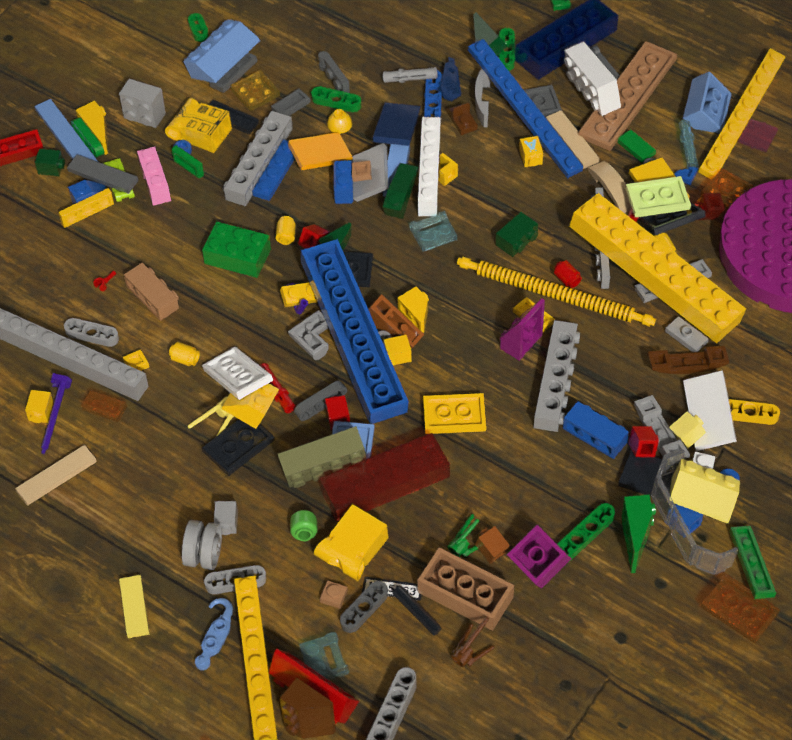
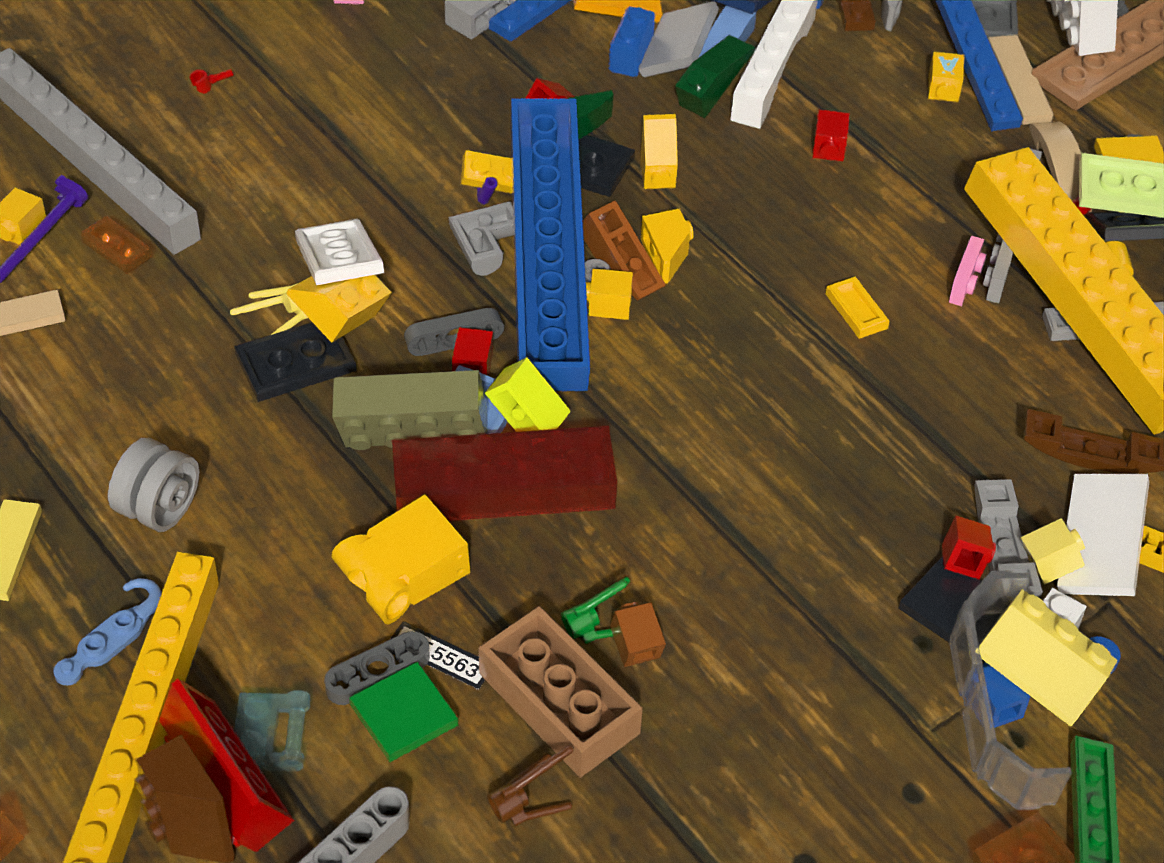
camera: 15 degrees right, 5 degrees down
light grey beam [64,318,119,347] -> none
yellow tile [123,349,149,371] -> none
medium nougat brick [124,263,179,321] -> none
yellow brick [169,342,200,366] -> none
green brick [202,222,271,278] -> none
light grey beam [204,566,266,594] -> none
light grey brick [214,501,238,535] -> none
red pin [259,363,296,414] -> none
yellow brick [276,216,296,245] -> none
bright green head [290,510,317,541] -> none
medium nougat plate [320,581,348,609] -> none
medium nougat plate [352,160,372,182] -> none
black axle [392,586,442,636] -> none
clear light blue plate [409,211,457,252] -> none
yellow plate [423,393,486,434] -> none
yellow panel [438,153,458,186] -> none
yellow hose [457,257,656,327] -> none
dark green brick [496,212,538,257] -> none
magenta slope [500,298,545,361] -> none
magenta brick [507,525,572,589] -> none
light grey brick [534,320,580,432] -> none
red brick [554,260,582,288] -> none
green beam [558,503,615,562] -> none
blue brick [563,402,629,459] -> none
green tile [617,130,656,163] -> none
green slope [621,495,656,573] -> none
light grey plate [665,317,709,353] -> none
none -> green tile [349,662,458,763]
none -> neon yellow brick [485,358,571,447]
none -> yellow slope [640,114,678,189]
none -> red brick [812,110,850,162]
none -> bright pink plate [949,236,987,306]

